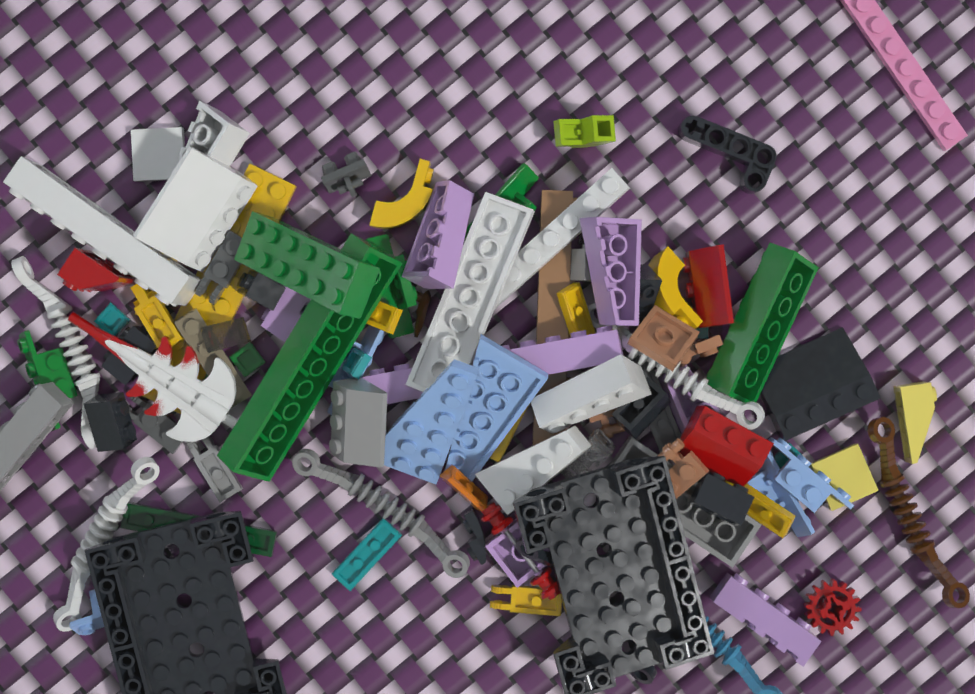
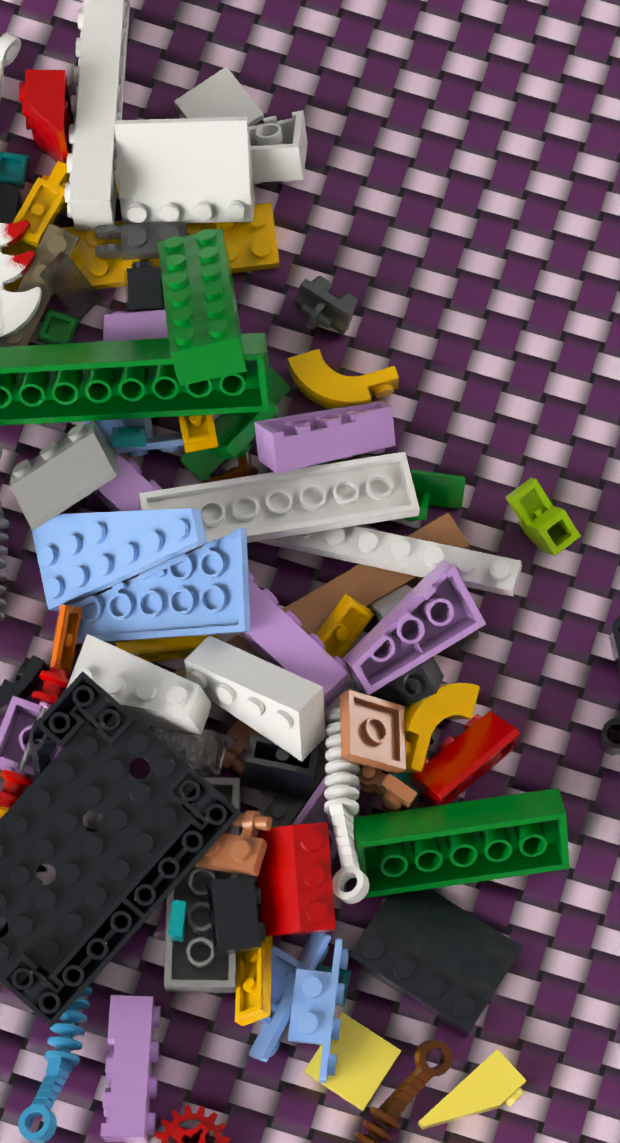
camera: 55 degrees right, 15 degrees down
none -> teal tile [168,900,188,942]

